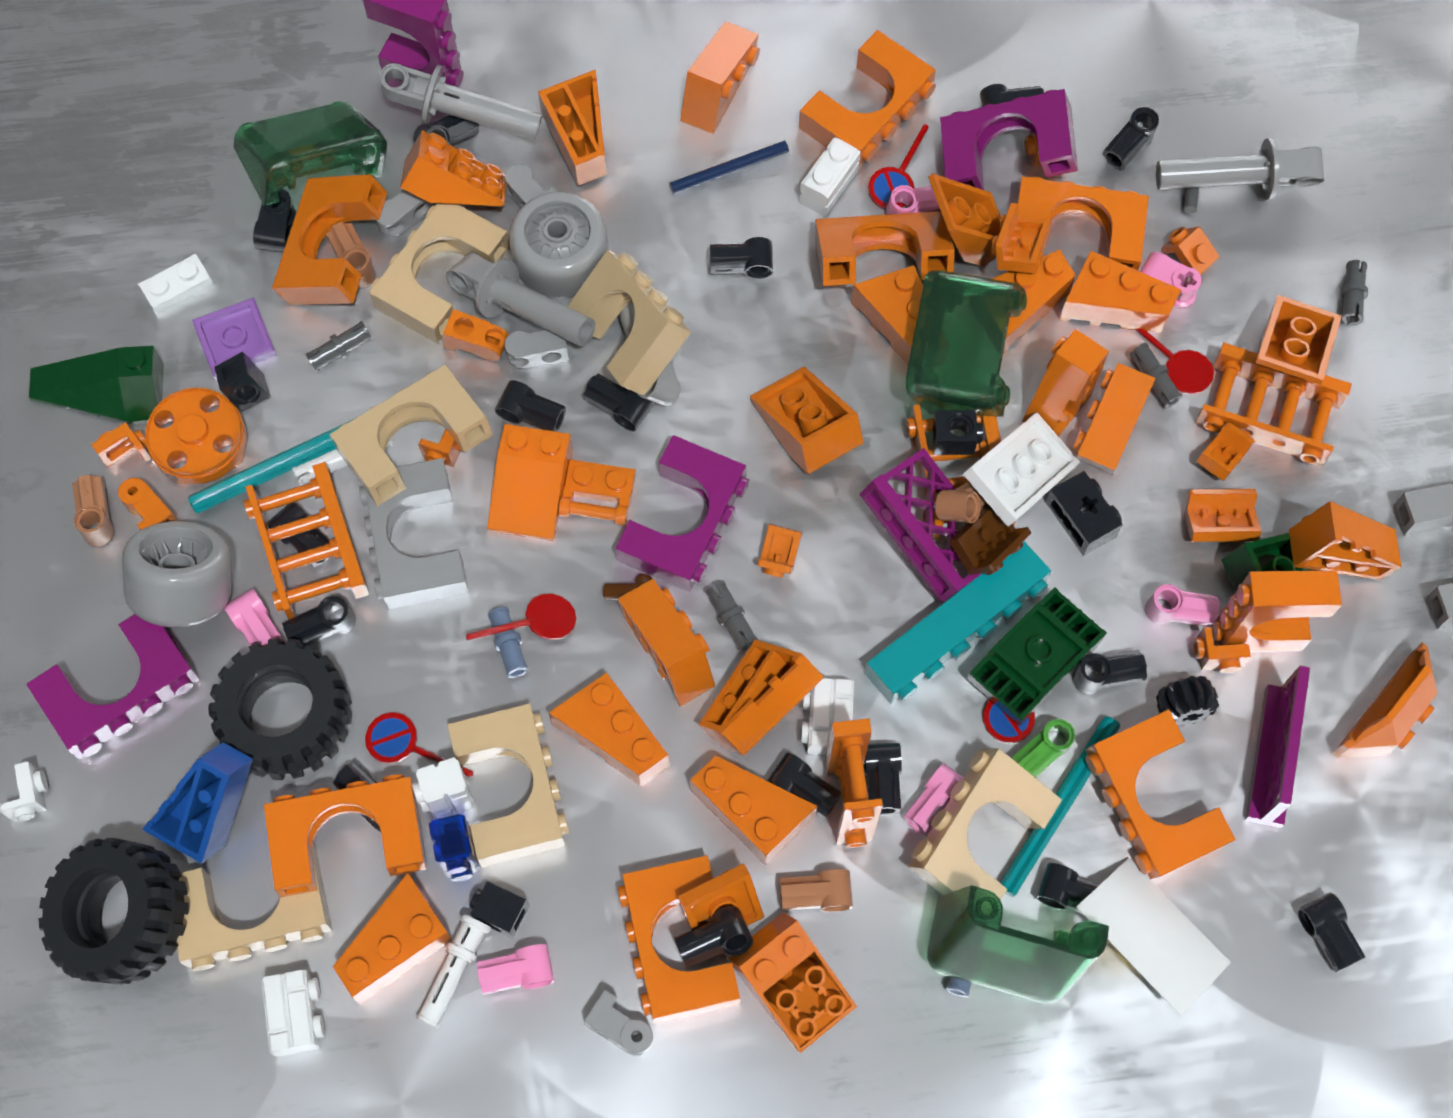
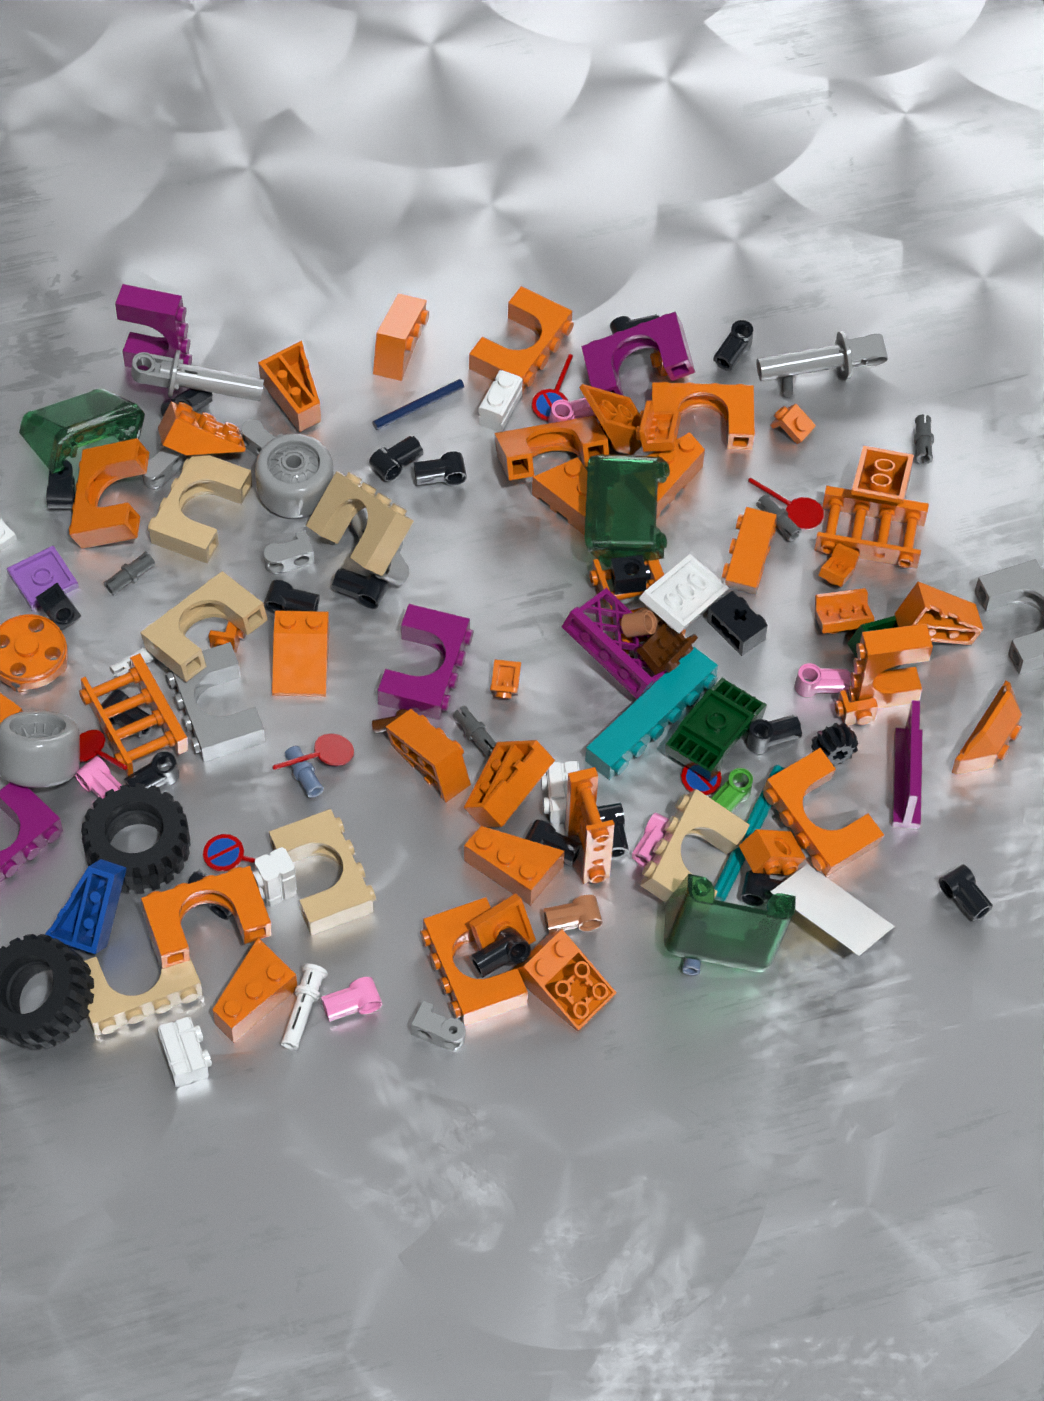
camera: 10 degrees left, 10 degrees down
teal axle [188,418,356,513] -> none
nougat piece [326,222,376,288] -> none
clear blue brick [429,814,480,882] -> none
orange leg [443,309,509,361] -> none
light grey piece [446,252,595,346] -> none
black brick [469,881,530,939] -> none
orange wedge [548,672,669,786] -> none
orange plate [559,459,636,526] -> none
orange slope [750,366,864,474] -> none
orange wedge [1022,329,1109,437] -> none
orange wedge [1059,251,1181,334] -> none
bright pink piece [1140,252,1202,308] -> none
none -> red piece [80,730,128,770]
none -> black piece [369,436,423,482]
none -> orange brick [739,829,806,875]

